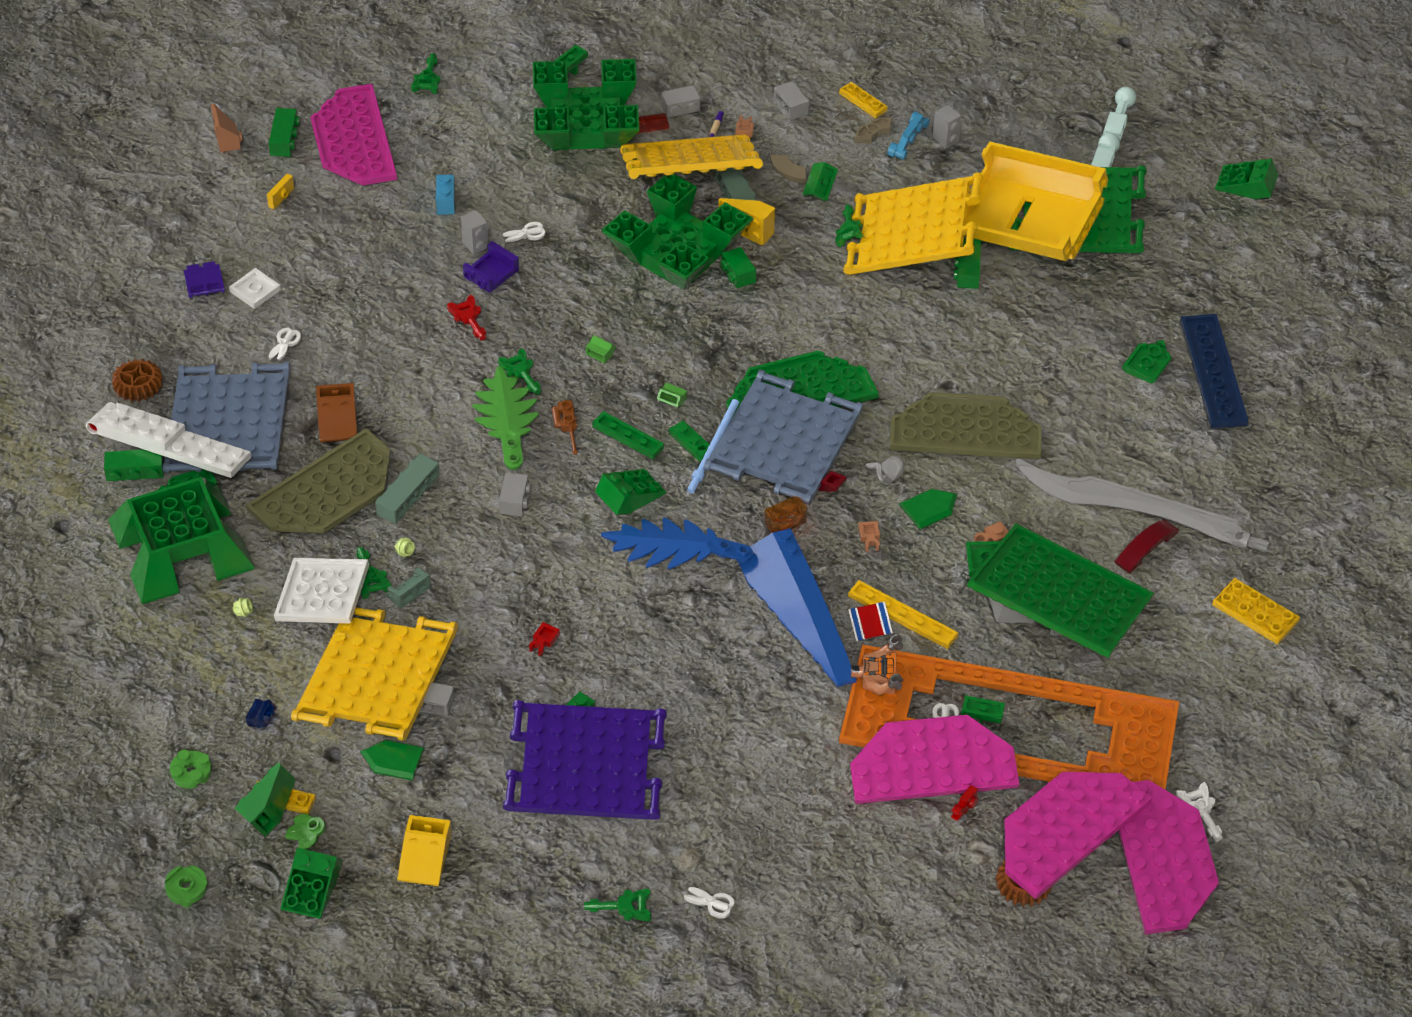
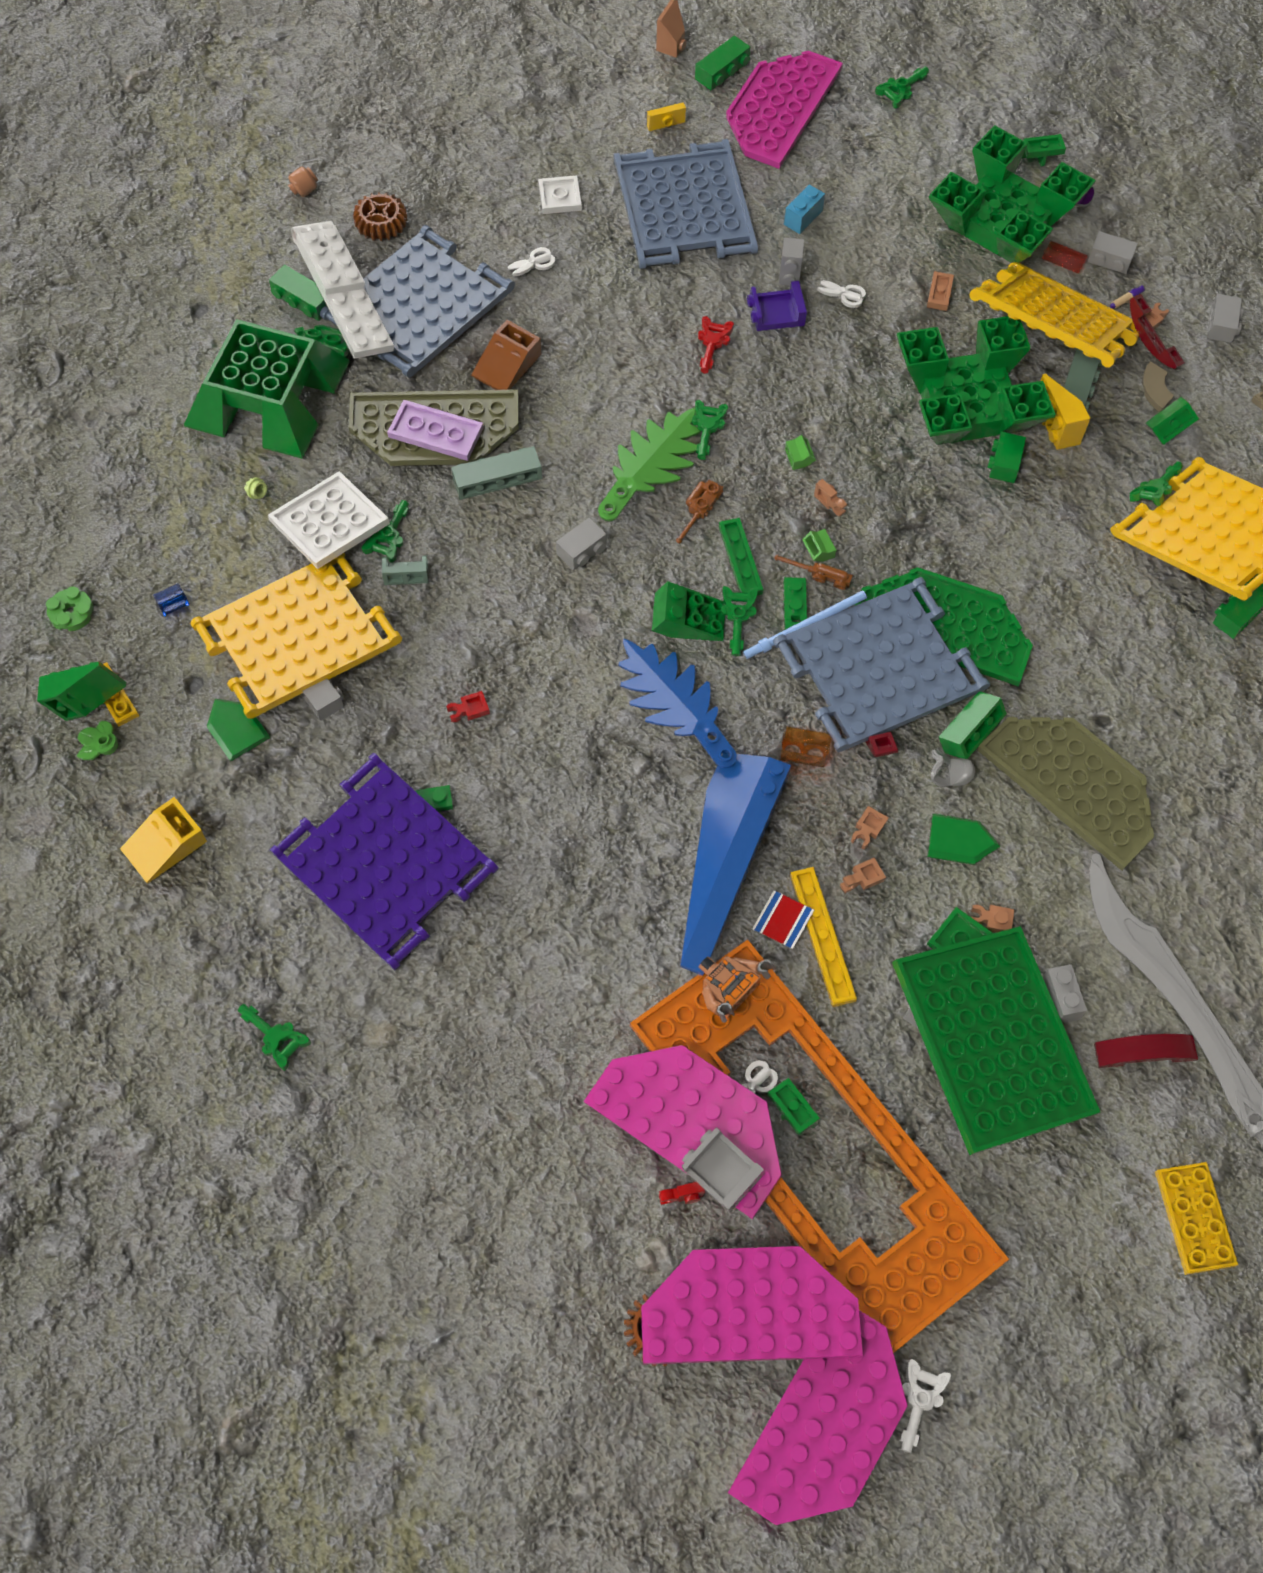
camera: 40 degrees right, 15 degrees up
dark purple plate [183,261,225,298] -> none
green slope [280,848,342,919] -> none
yellowish green plate [394,537,415,557] -> none
white piece [684,887,734,919] -> none
none -> nougat head [288,166,318,197]
none -> lavender plate [387,400,483,461]
none -> sand blue plate [613,139,758,269]
none -> light grey panel [682,1127,765,1213]
none -> green piece [721,586,758,656]
none -> dark orange piece [775,554,853,590]
none -> nougat plate [814,479,847,517]
none -> nougat plate [840,858,886,893]
none -> nougat plate [927,271,954,311]
none -> green brick [938,691,1007,759]
none -> light grey brick [1043,964,1087,1023]
none -> dark red slope [1130,294,1185,369]

